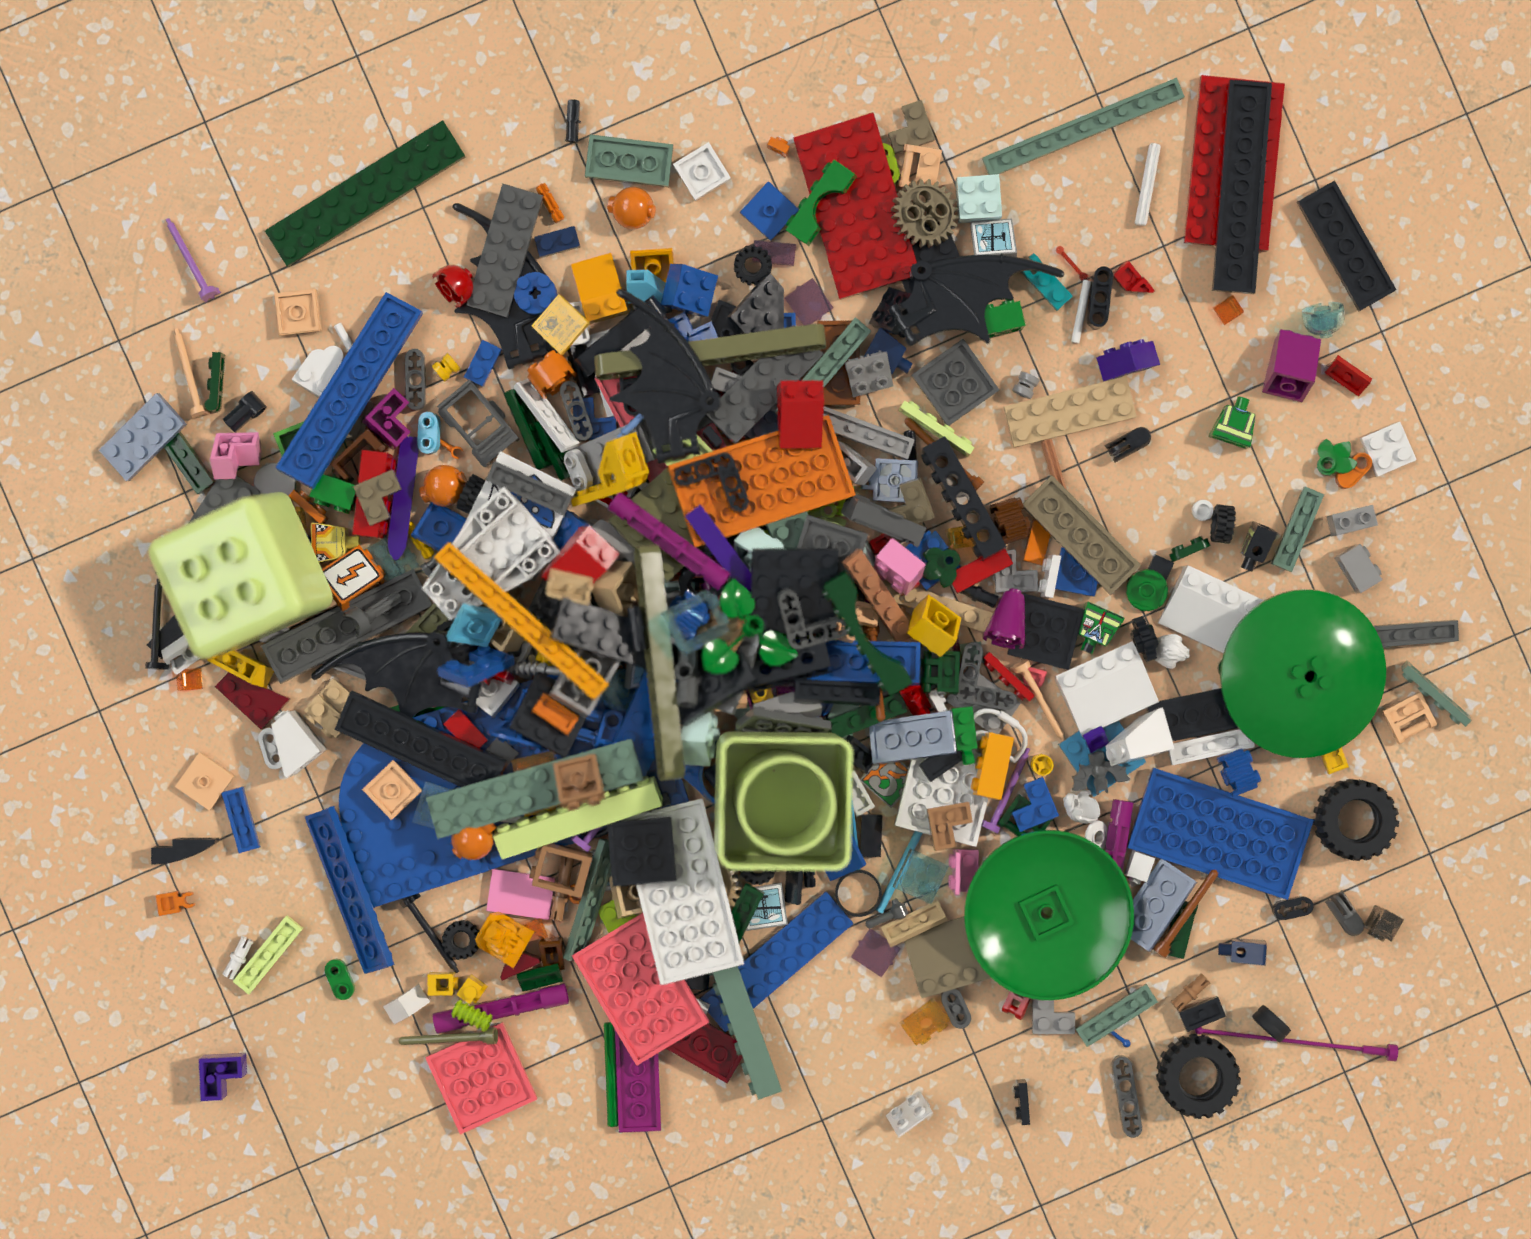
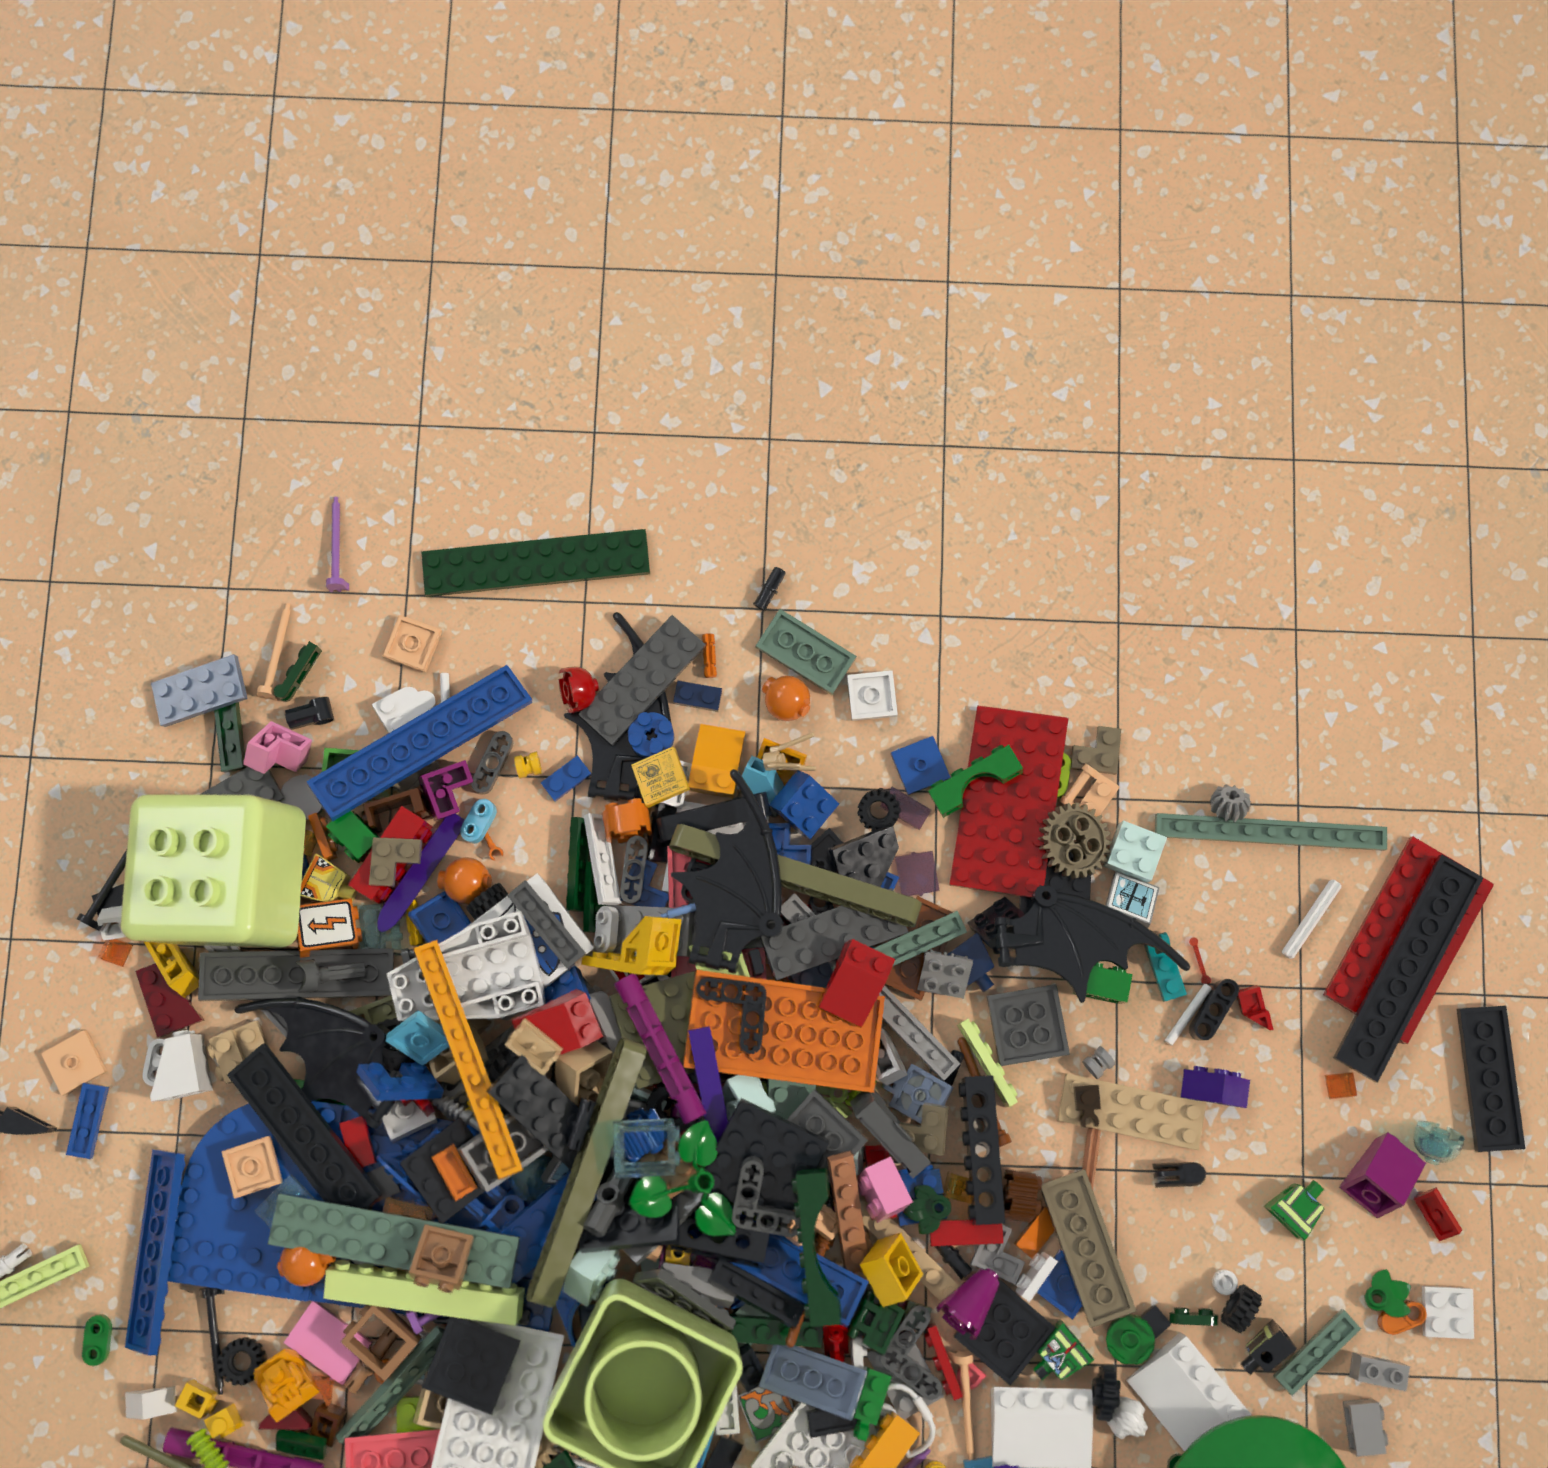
camera: 25 degrees right, 10 degrees down
dark grey piece [437,379,520,467] -> none
orange plate [767,137,790,158] -> none
none -> tan plant [763,733,817,771]
none -> dark brown plate [1074,1085,1101,1127]
none -> light grey gear [1210,784,1251,822]

